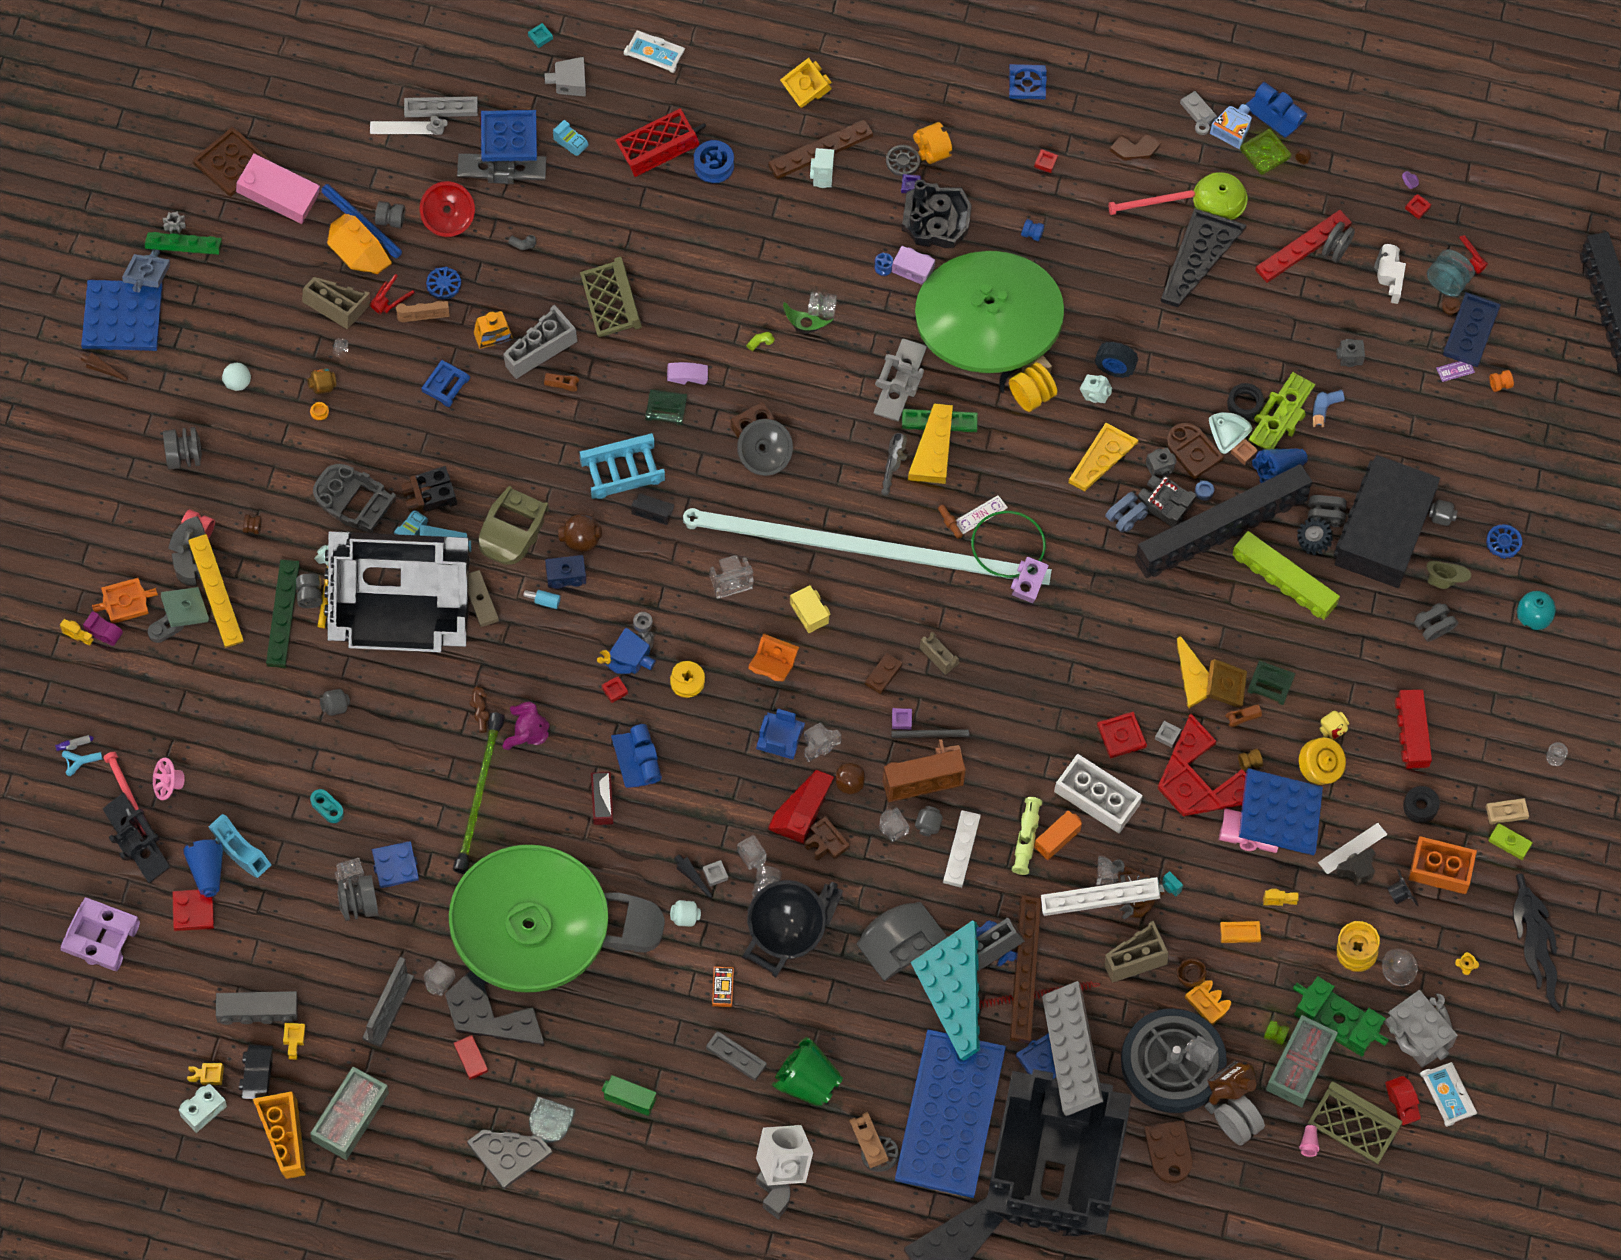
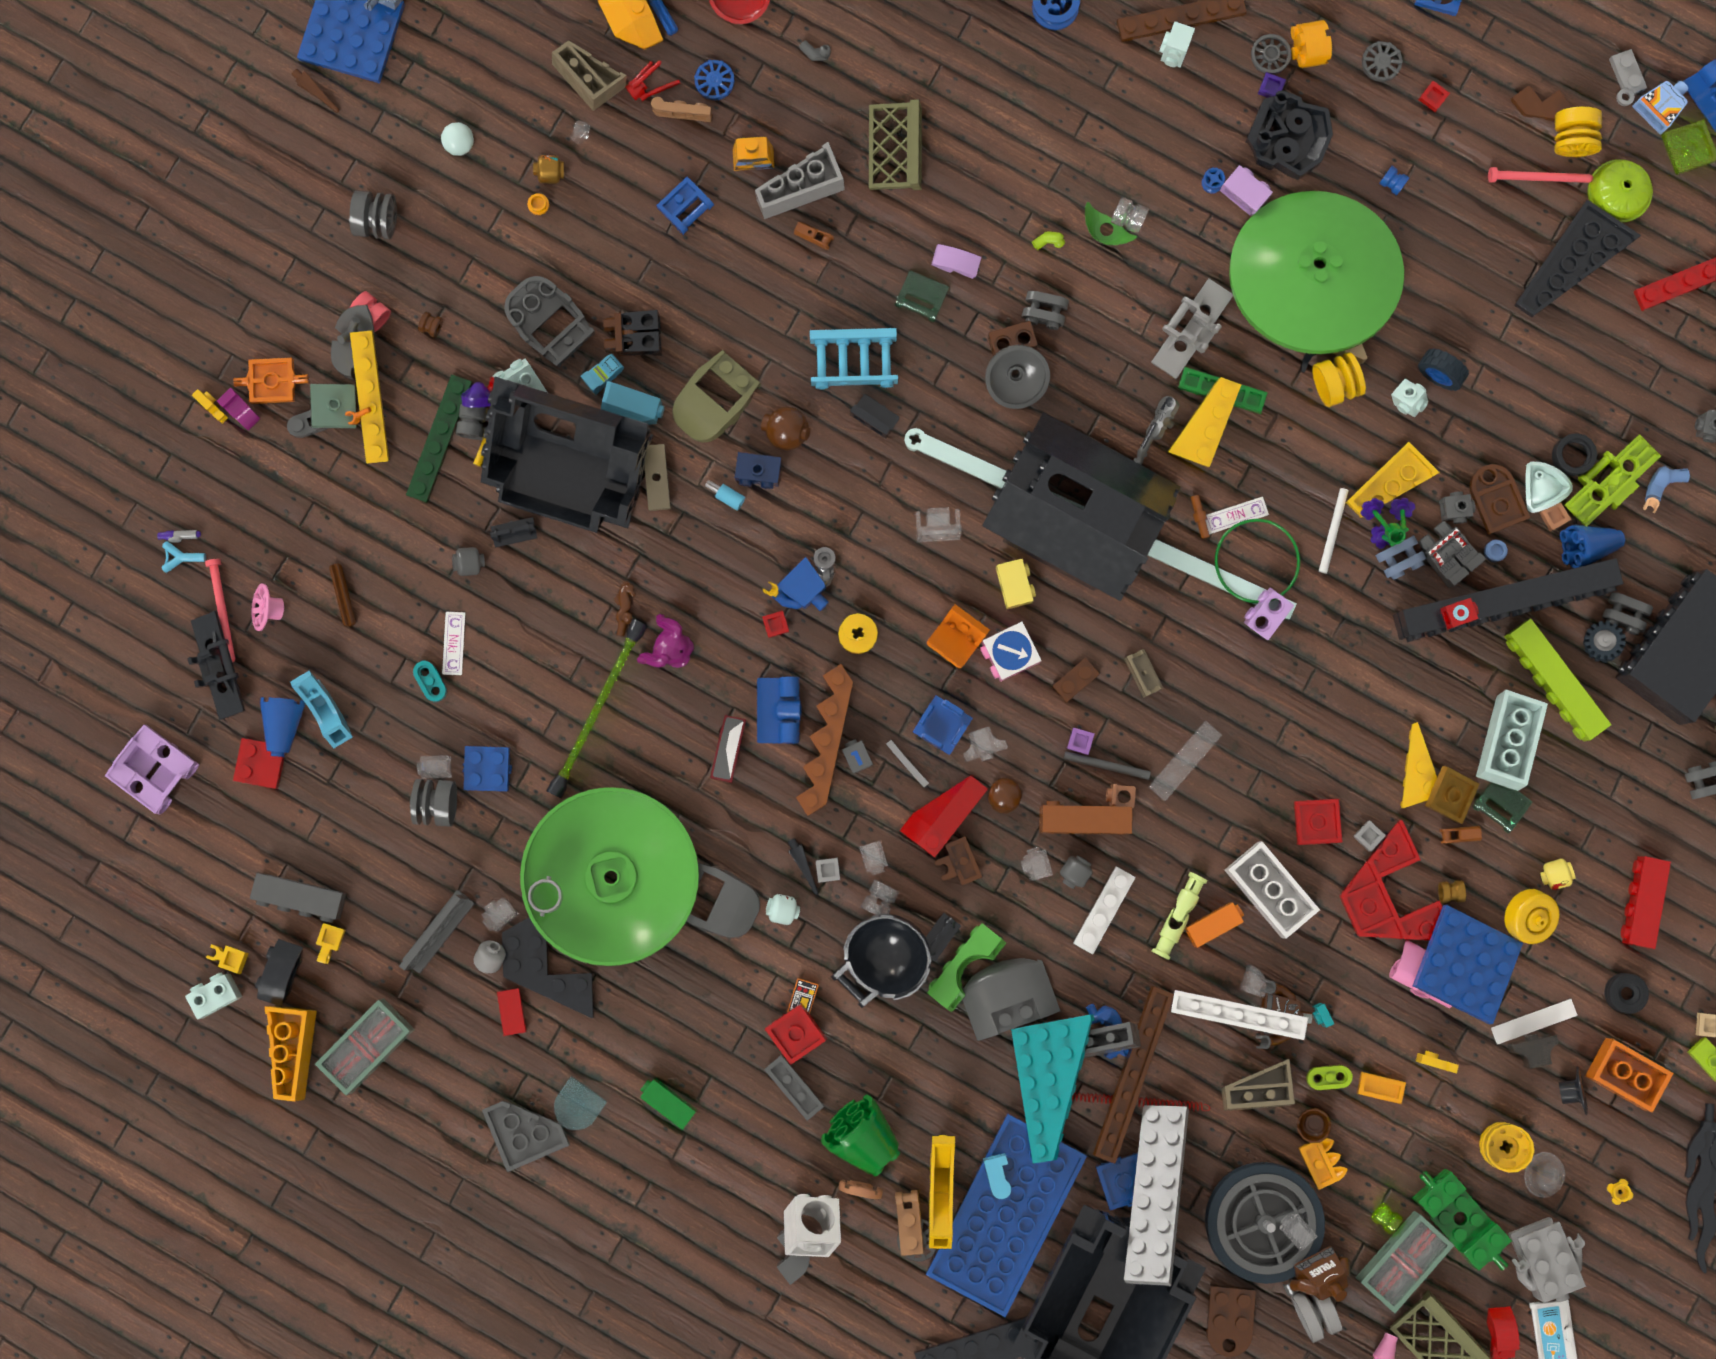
camera: 20 degrees right, 20 degrees up
none -> reddish brown axle [329,564,356,627]
none -> orange hand [345,407,372,425]
none -> white sticker [442,612,465,675]
none -> dark purple piece [461,377,494,408]
none -> light grey head [473,940,506,973]
none -> black hinge [490,517,538,548]
none -> light grey piece [528,876,563,917]
none -> red plate [765,1003,827,1065]
none -> dark orange brick [796,664,853,817]
none -> nougat tile [838,1180,883,1199]
none -> dark grey brick [842,739,873,775]
none -> light grey piece [886,740,929,787]
none -> bright green arch [927,923,1006,1012]
none -> yellow arch [929,1135,955,1249]
none -> piece [980,622,1041,682]
none -> black panel [982,412,1181,601]
none -> medium azure leg [983,1153,1011,1199]
none -> dark grey brick [1022,291,1069,330]
none -> clear tile [1148,721,1222,801]
none -> lime plate [1306,1065,1352,1090]
none -> white bar [1319,488,1349,574]
none -> dark purple plant [1360,498,1415,549]
none -> dark grey wheel [1362,41,1403,82]
none -> red brick [1440,598,1479,630]
none -> light aqua brick [1476,690,1548,791]
none -> yellow wheel [1554,107,1602,157]

